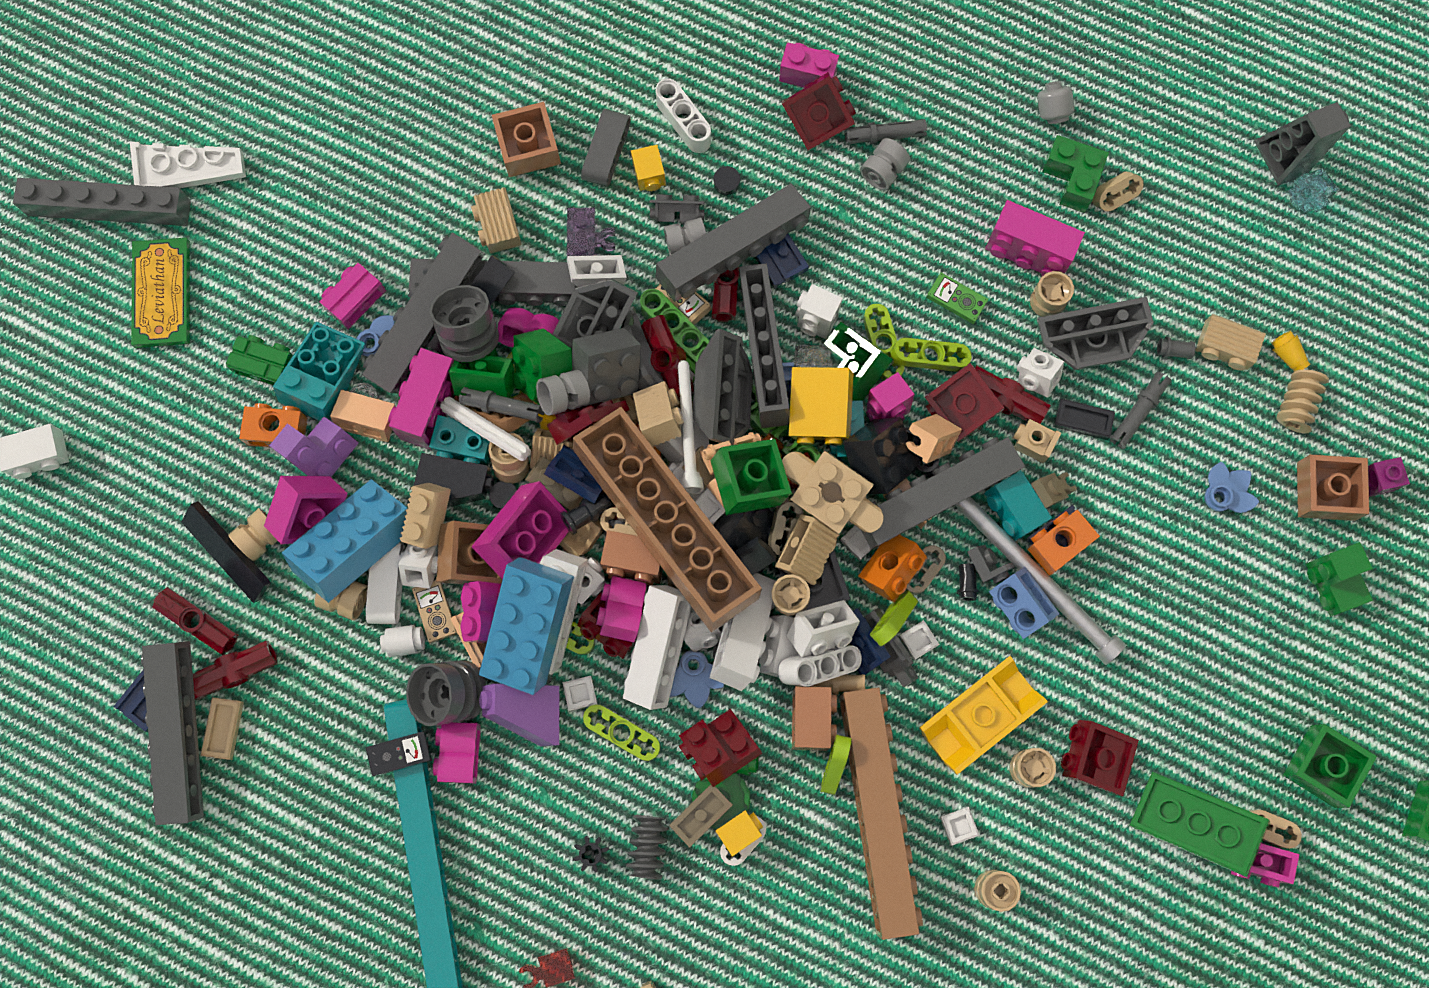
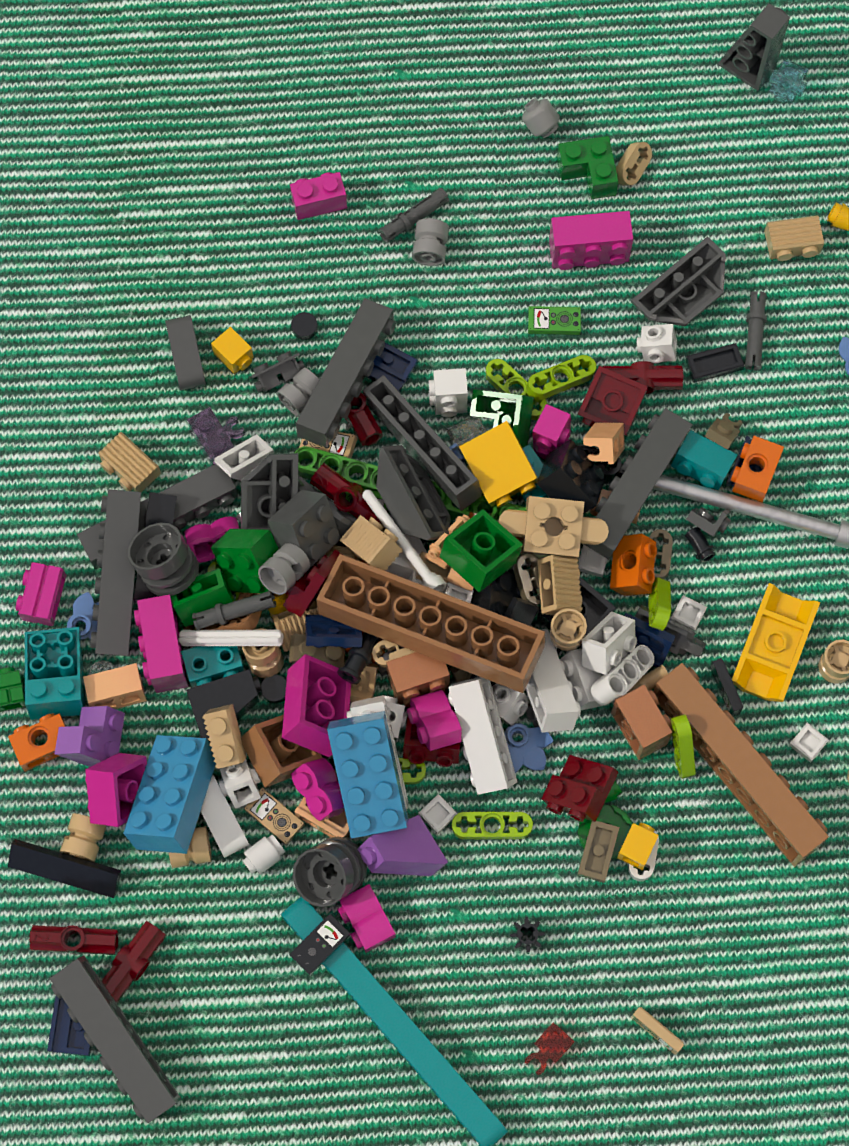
camera: 30 degrees left, 5 degrees down
tan tile [201,697,244,760] -> none
nougat brick [492,102,561,177] -> none
dark grey piece [626,814,669,880] -> none
white beam [656,79,711,153] -> none
dark red plate [781,72,857,150] -> none
medium blue brick [989,567,1060,639] -> none
tan brick [1013,419,1061,464] -> none
tan wheel [1030,271,1074,317] -> none
dark grey pin [1157,336,1196,359] -> none
none -> black tile [710,658,743,717]

